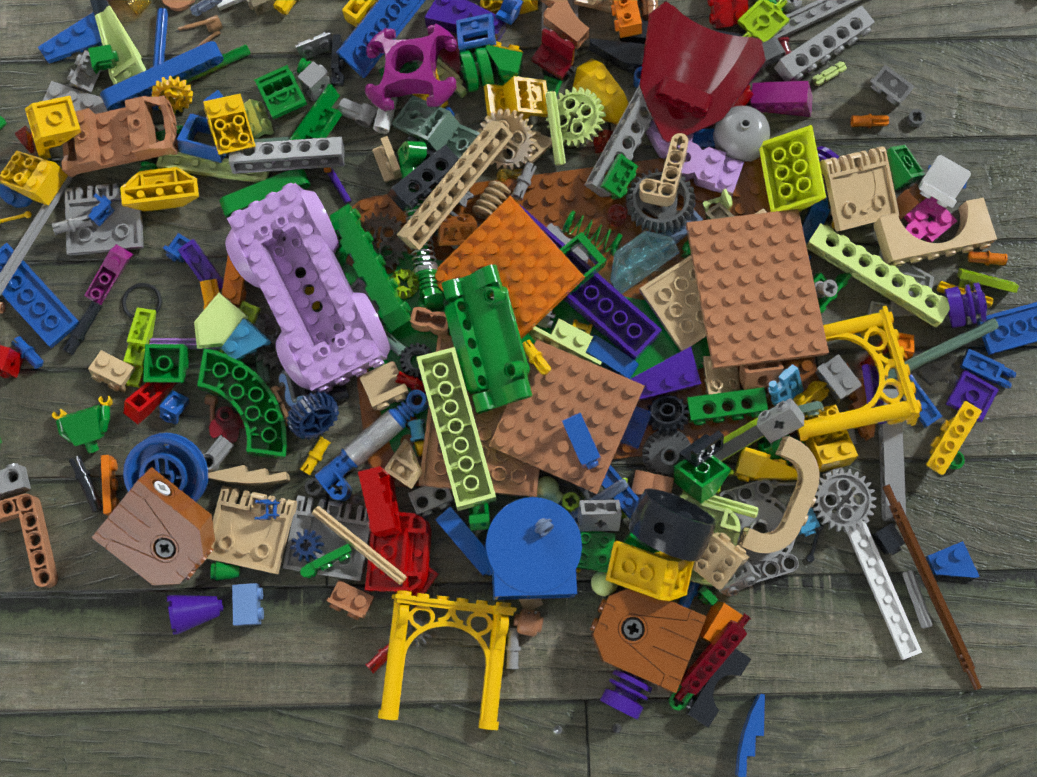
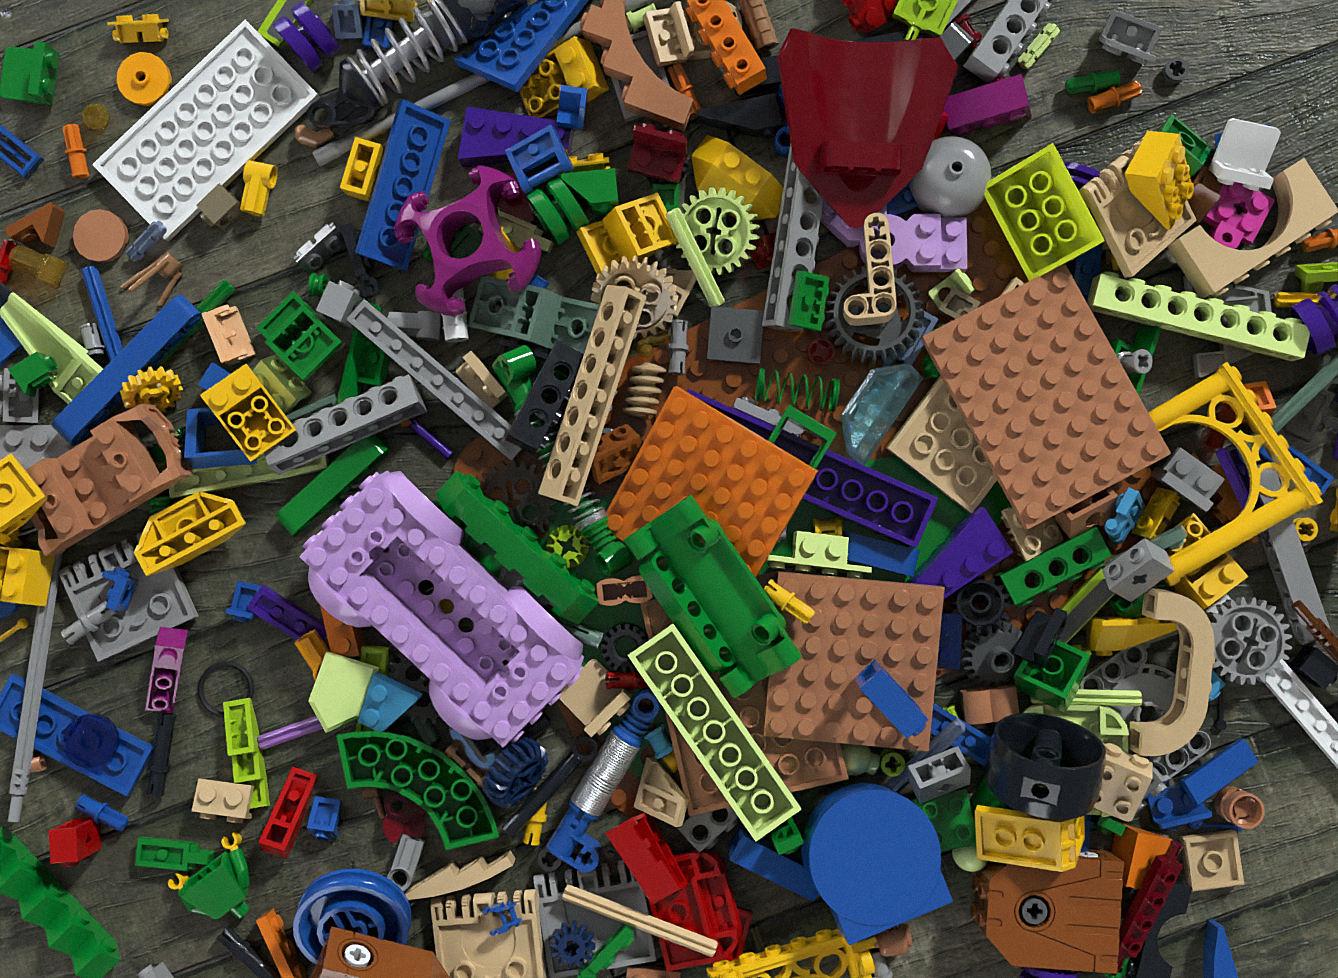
camera: 15 degrees left, 10 degrees up
green slope [143,344,189,383] -> none
sand blue plate [535,518,554,537] -> none
none -> clear blue tile [63,713,119,768]
none -> light grey pin [79,323,105,359]
none -> green hinge [135,836,214,871]
none -> light nougat hinge [202,305,256,366]
none -> light grey plate [347,299,522,461]
none -> black piece [502,733,598,838]
none -> orange axle [668,63,702,117]
none -> dark grey plate [707,306,764,365]
none -> green axle [1065,70,1121,95]
none -> yellow slope [1125,131,1194,230]
none -> blue bracket [1145,783,1213,831]
none -> blue tile [1179,738,1258,805]
none -> tan plate [1180,829,1244,892]
none -> blue hinge [1187,823,1243,832]
none -> nougat wheel [1214,786,1265,829]
none -> yellow bush [1293,517,1318,541]

